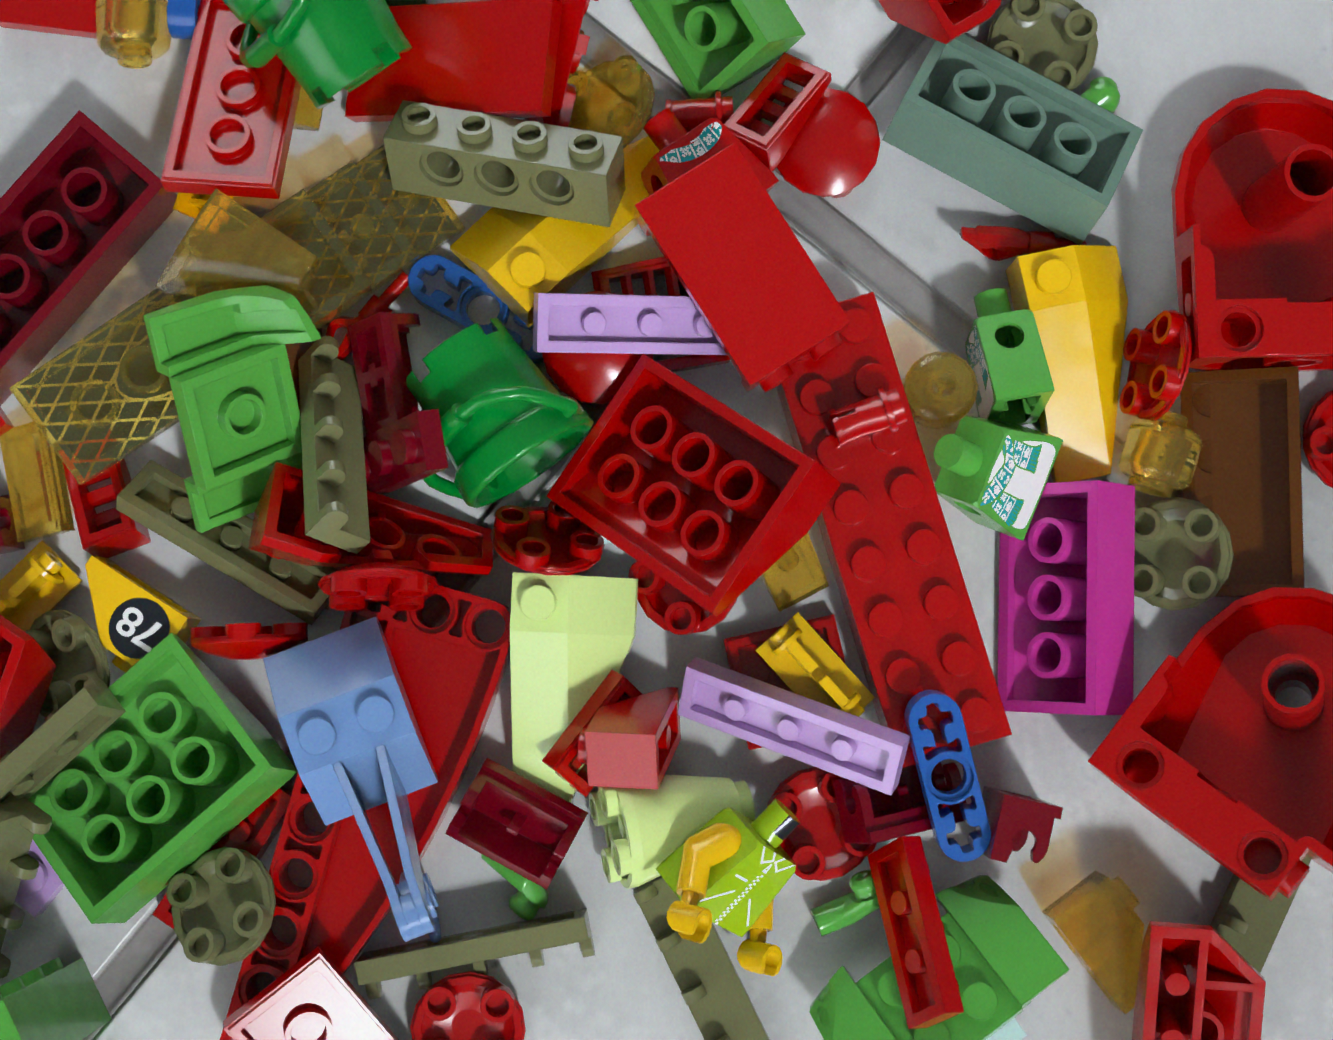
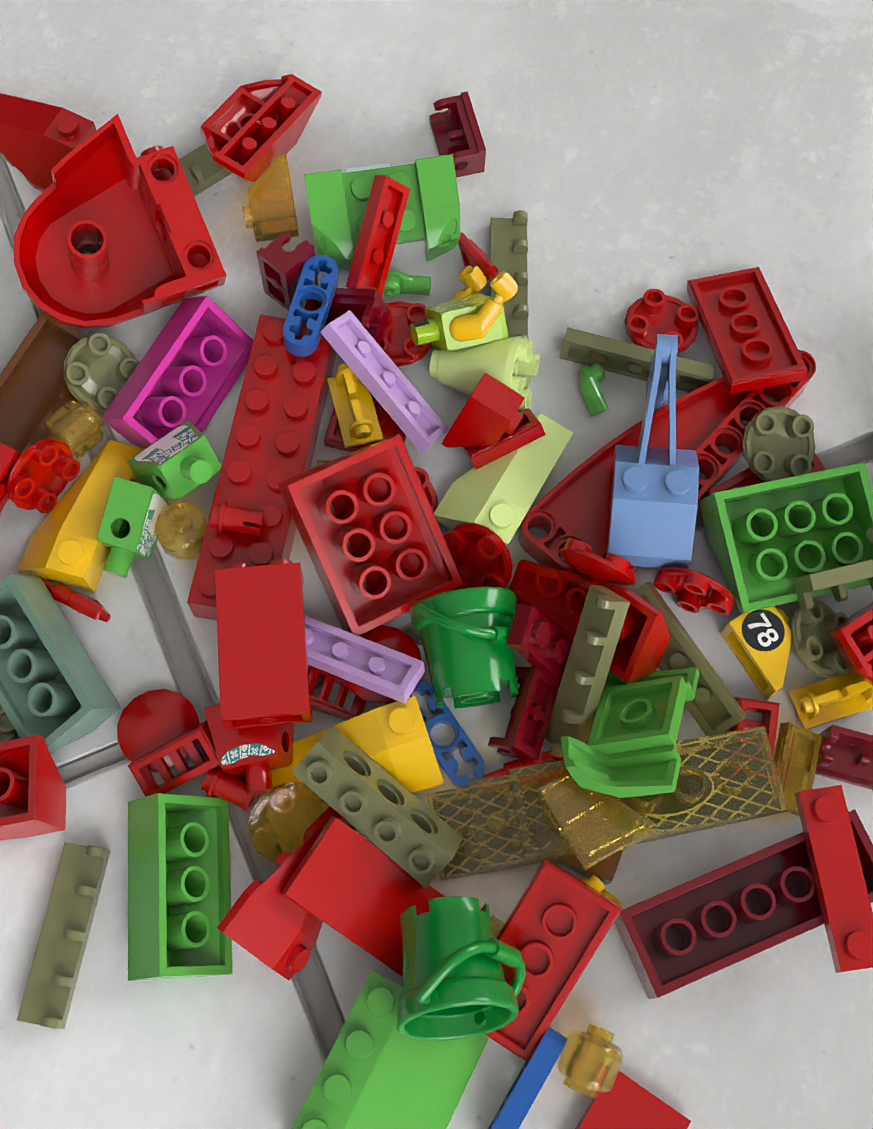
camera: 155 degrees left, 15 degrees down
dark red hinge [445,758,588,890] -> none
none -> red hand [458,232,498,281]

